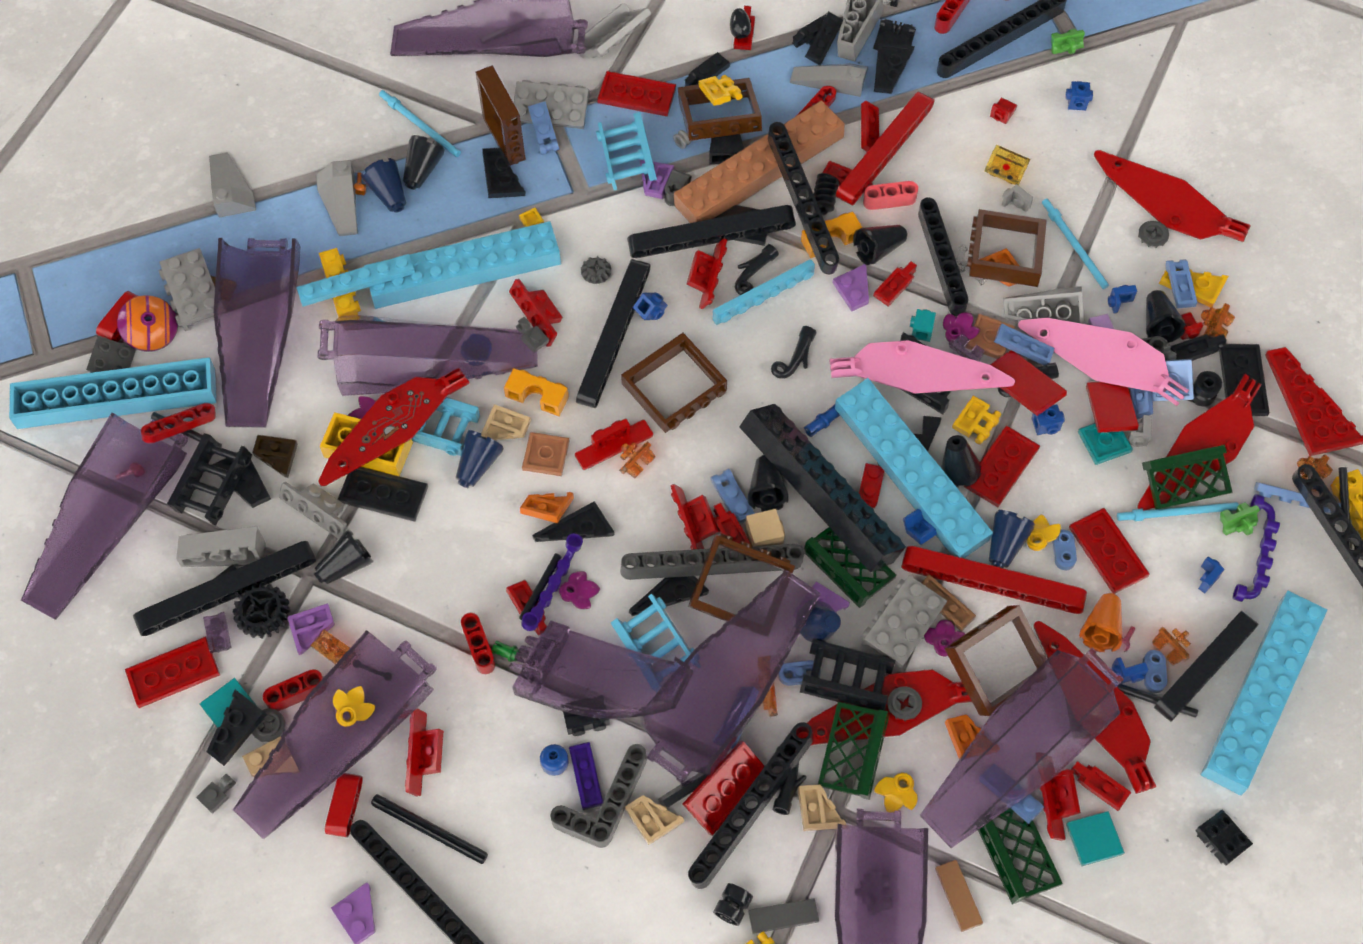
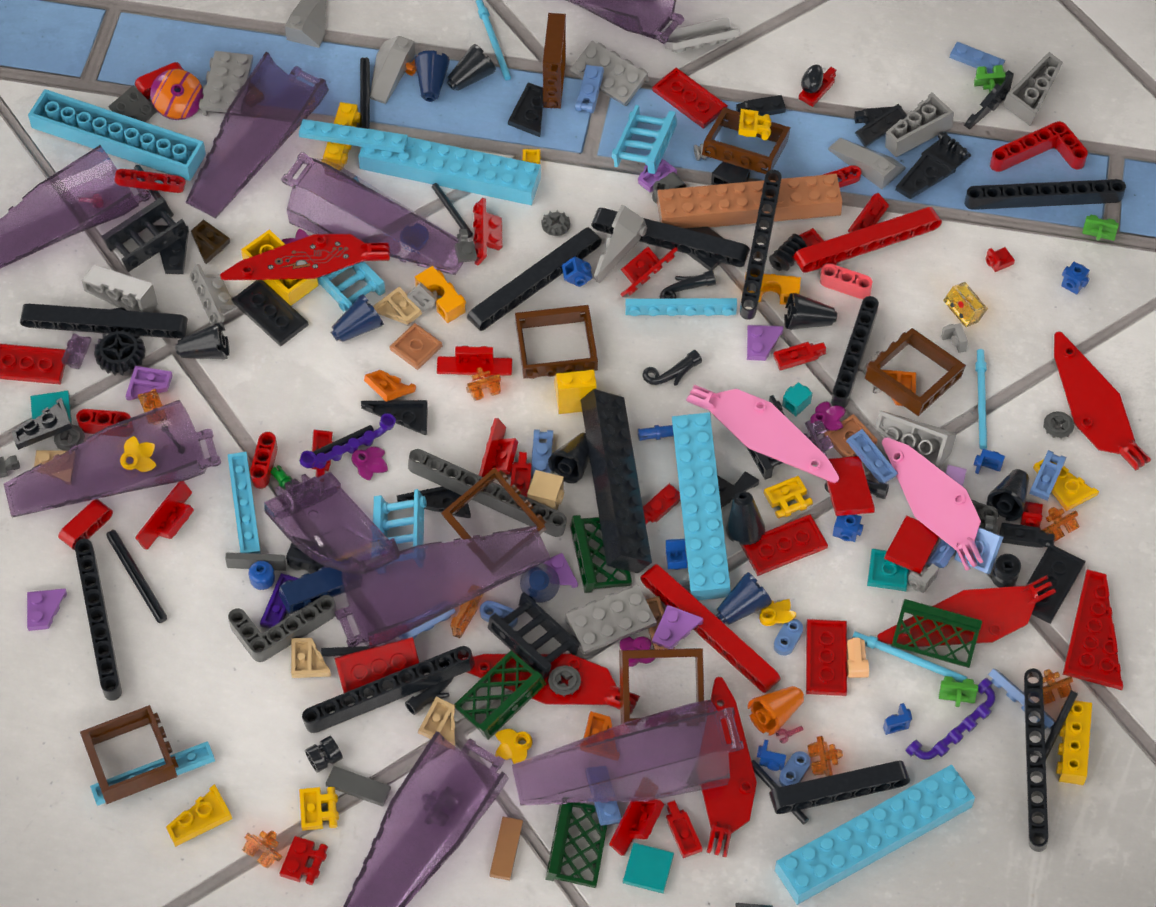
camera: 30 degrees right, 5 degrees down
none -> dark grey tile [225,552,287,571]
none -> medium azure plate [228,452,261,554]
none -> dark blue brick [279,558,362,614]
none -> black axle [360,57,370,129]
none -> light grey bracket [407,283,438,311]
none -> black bar [432,183,473,238]
none -> yellow slope [554,370,596,414]
none -> light grey wedge [594,205,647,283]
none -> medium lavender wing [652,605,704,649]
none -> light nougat piece [847,638,869,678]

